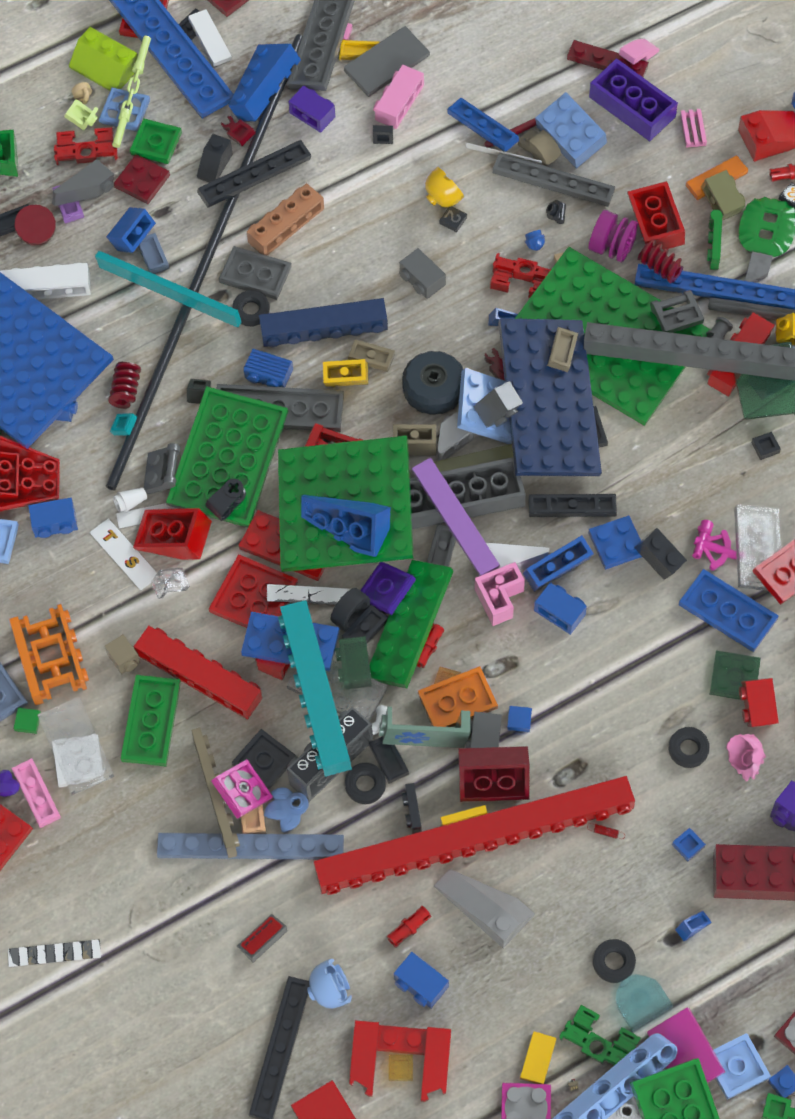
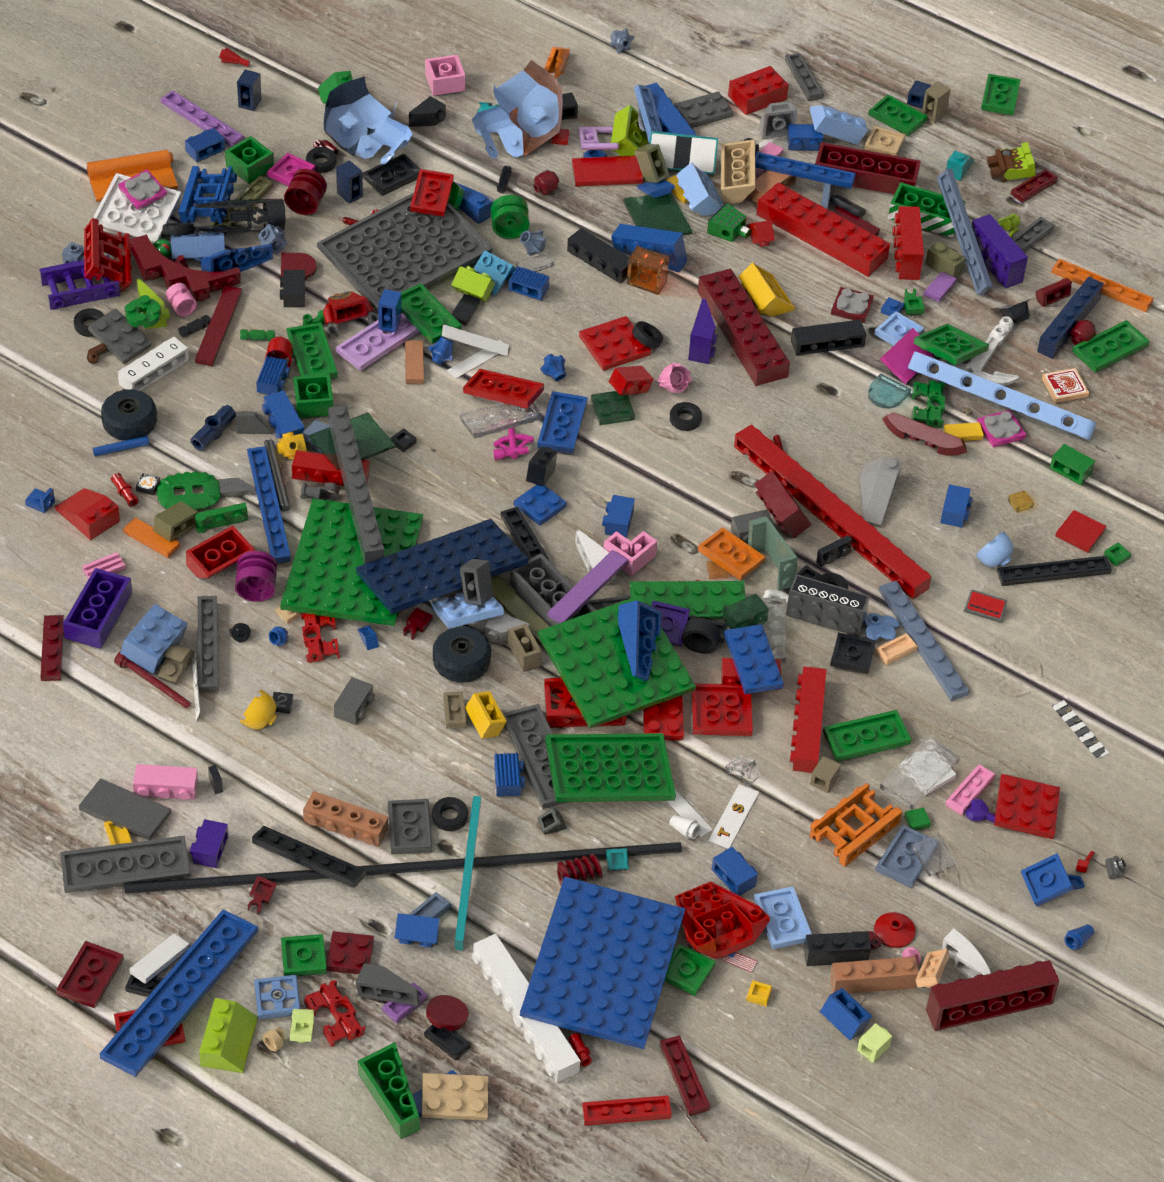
camera: 120 degrees left, 15 degrees down
yellowish green piece [112,36,151,148] -> none
red slope [133,508,212,560] -> none
dark grey plate [144,443,180,494] -> none
dark tan plate [191,727,240,859] -> none
black slope [197,134,233,183] -> none
black piece [205,478,246,521] -> none
dark pink piece [211,759,273,819] -> none
blue wedge [228,44,301,122] -> none
dark blue brick [259,298,388,347] -> none
white sticker [267,584,350,605] -> none
teal brick [278,600,352,777] -> none
red wedge [349,1020,451,1102] -> none
red pin [386,906,432,948] -> none
yellow tile [440,805,487,826] -> none
blue tile [447,98,519,152] -> none
blue tile [507,706,532,732] -> none
blue brick [523,535,594,592] -> none
dark tan tile [547,327,578,372] -> none
black tyre [593,939,636,983] -> none
bright pink slope [619,39,659,65] -> none
dark red piece [637,239,684,283] -> none
dark grey plate [650,290,704,333] -> none
blue plate [672,828,706,862] -> none
blue piece [675,911,712,941] -> none
none -> black brick [791,319,866,356]
none -> brick [882,412,967,456]

